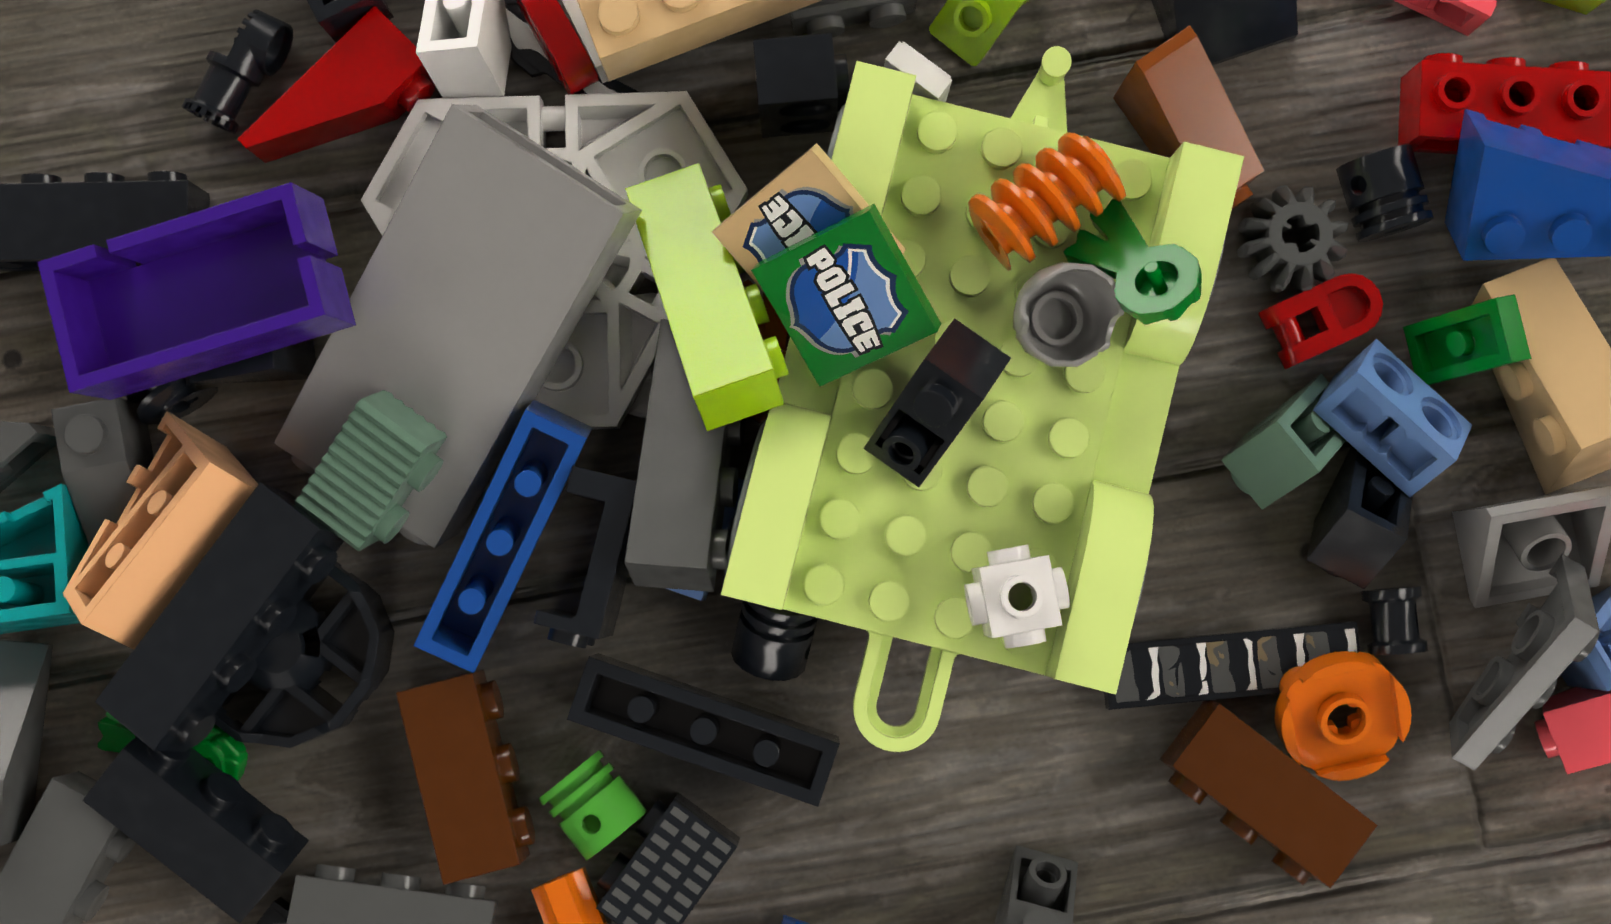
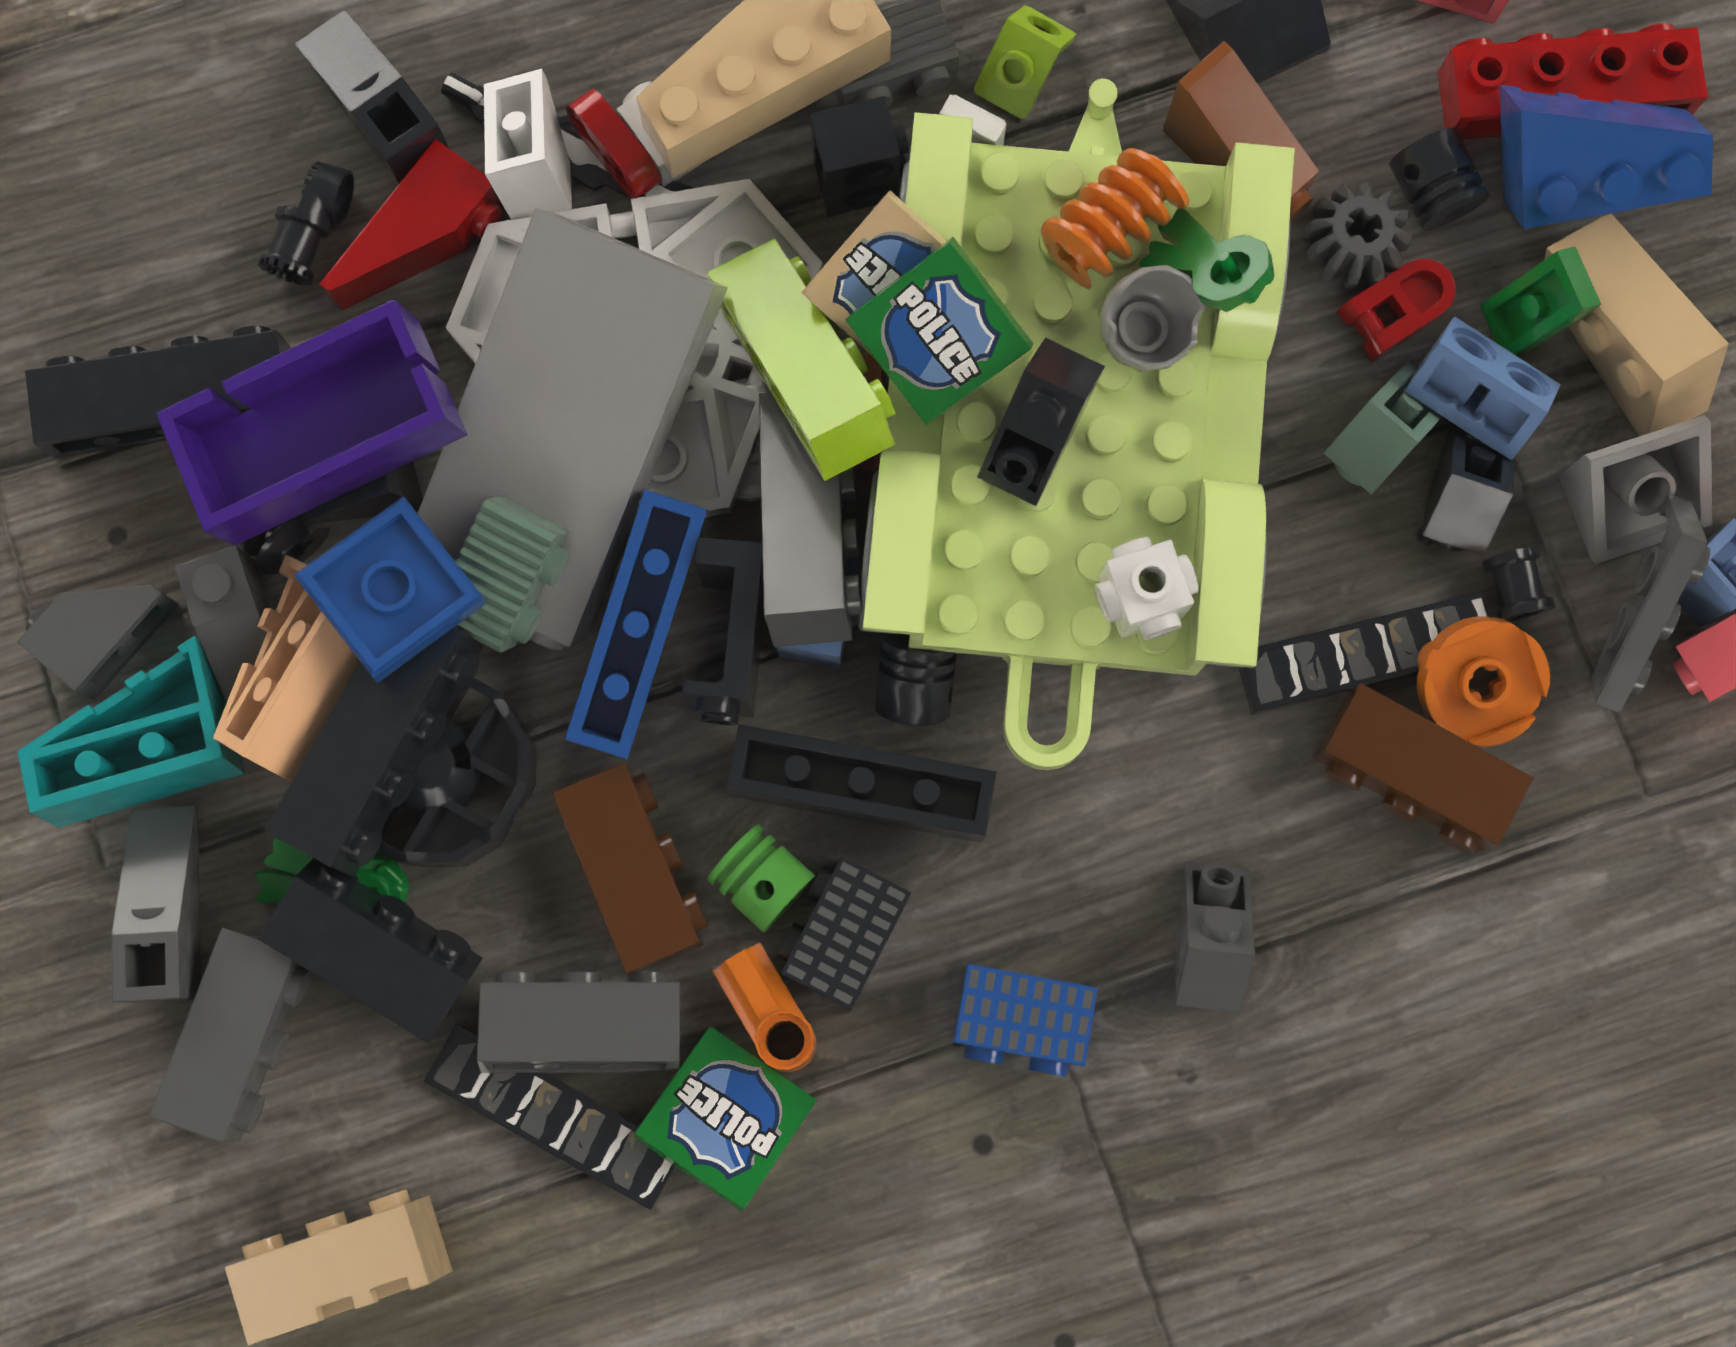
camera: 10 degrees left, 5 degrees down
none -> blue tile [294,496,486,683]

